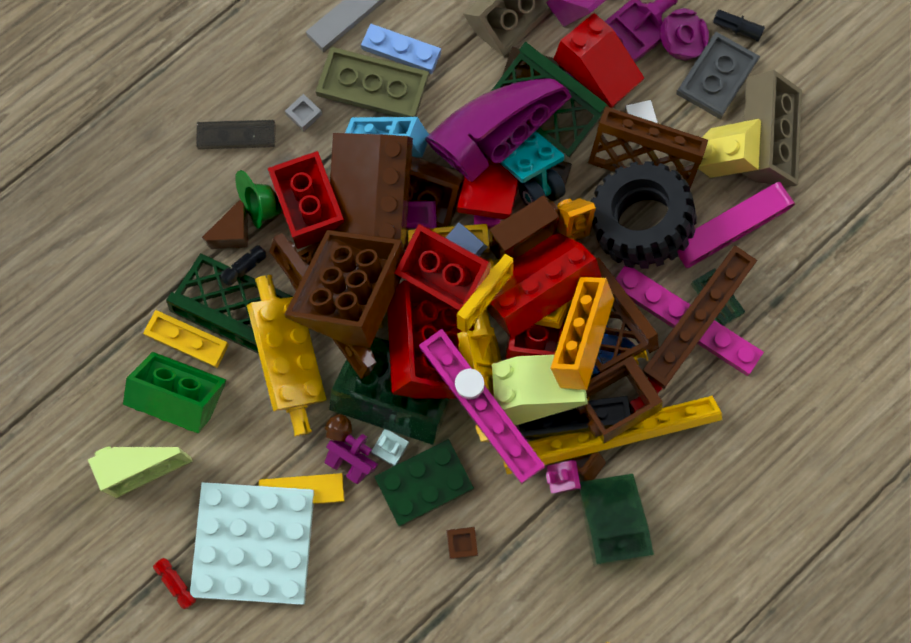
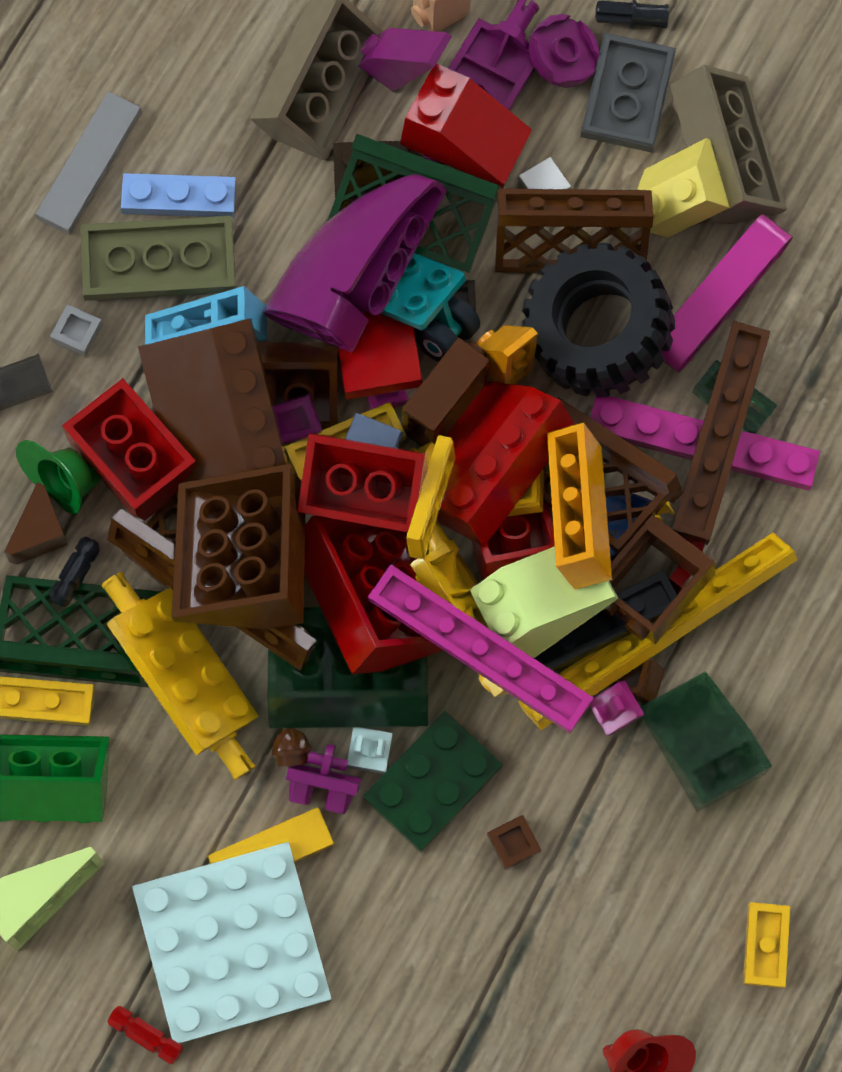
camera: 25 degrees left, 0 degrees up
white tile [455,369,484,399] -> none

